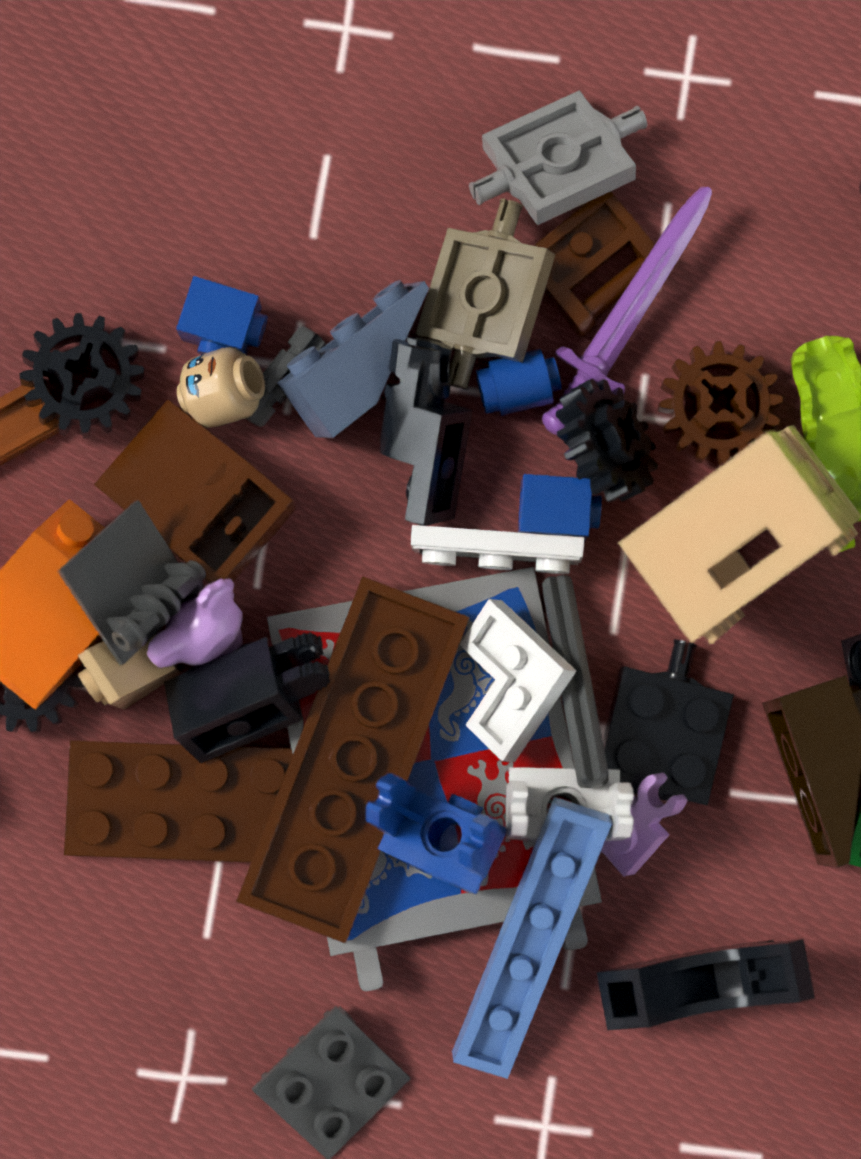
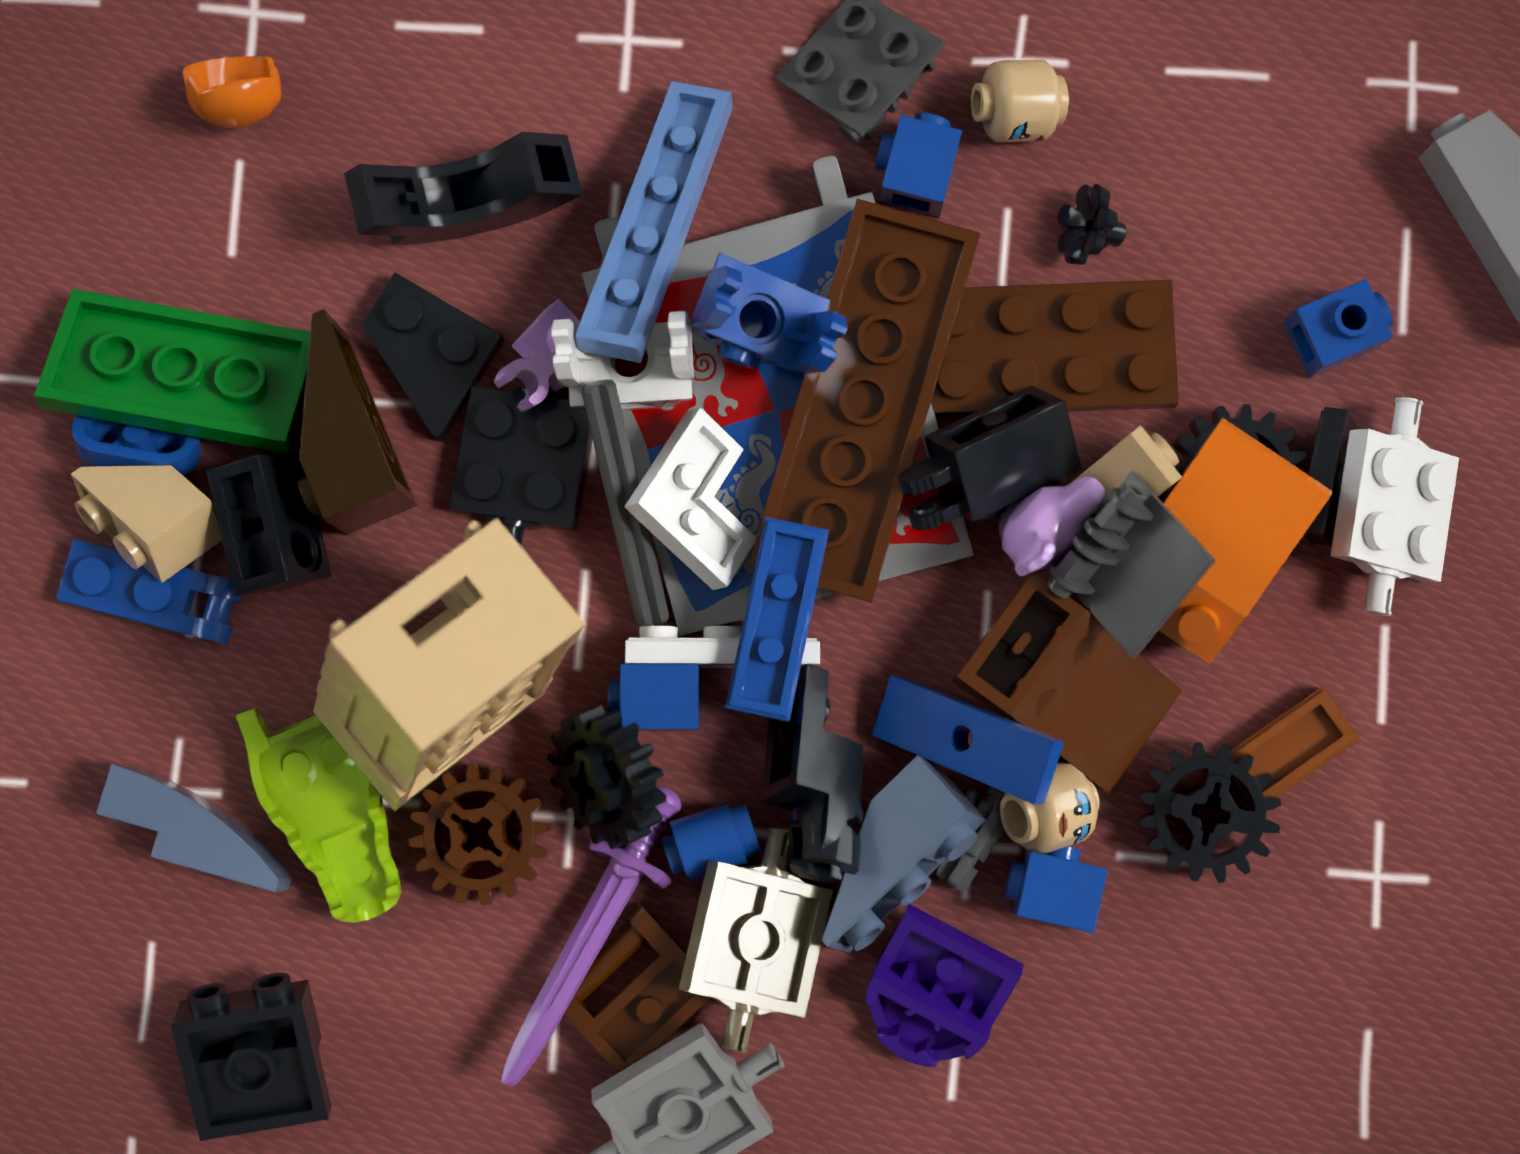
camera: 175 degrees left, 0 degrees up
none -> black wing [362,272,504,441]
none -> blue tile [725,517,829,723]
none -> dark purple slope [866,904,1024,1067]
none -> blue tile [872,675,1064,804]
none -> blue brick [875,113,962,218]
none -> tan head [971,59,1069,143]
none -> black plant [1057,184,1126,265]

